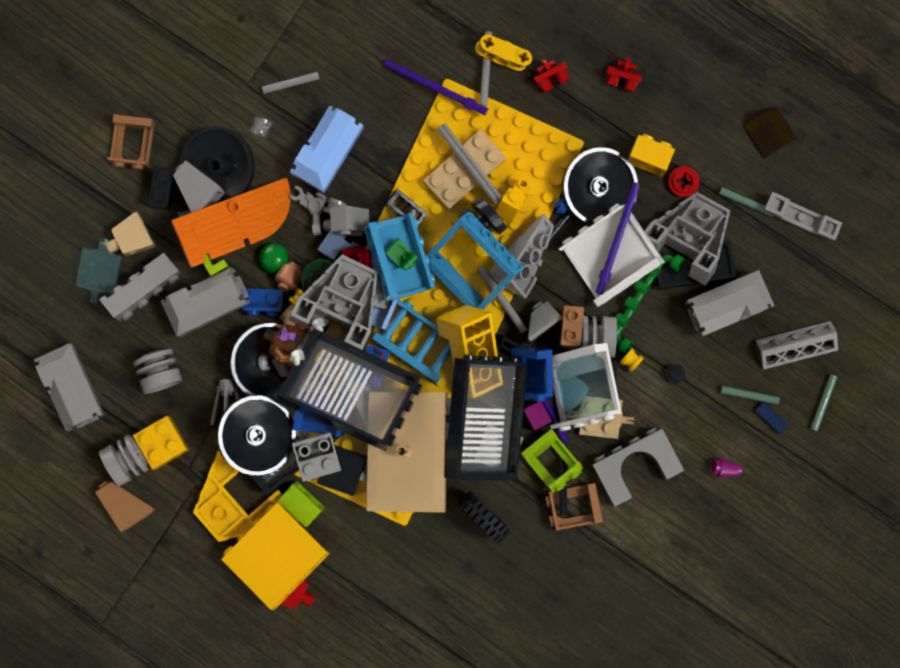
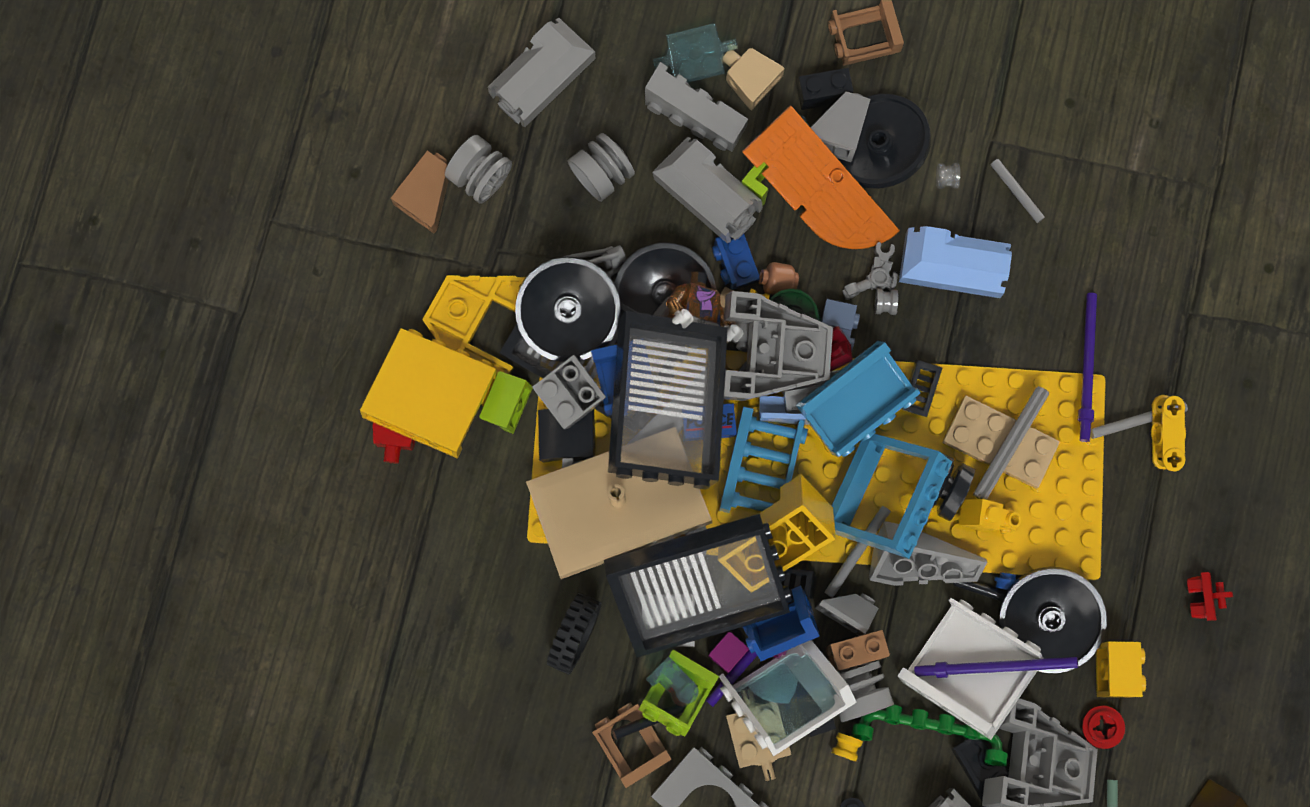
camera: 70 degrees right, 5 degrees down
yellow brick [133,416,189,470] -> none
green hair [259,242,288,275] -> none
light grey brick [323,206,370,237] -> none
green bracket [385,238,418,271] -> none
red hips [533,59,569,93] -> none
none -> clear light blue leg [646,657,699,707]

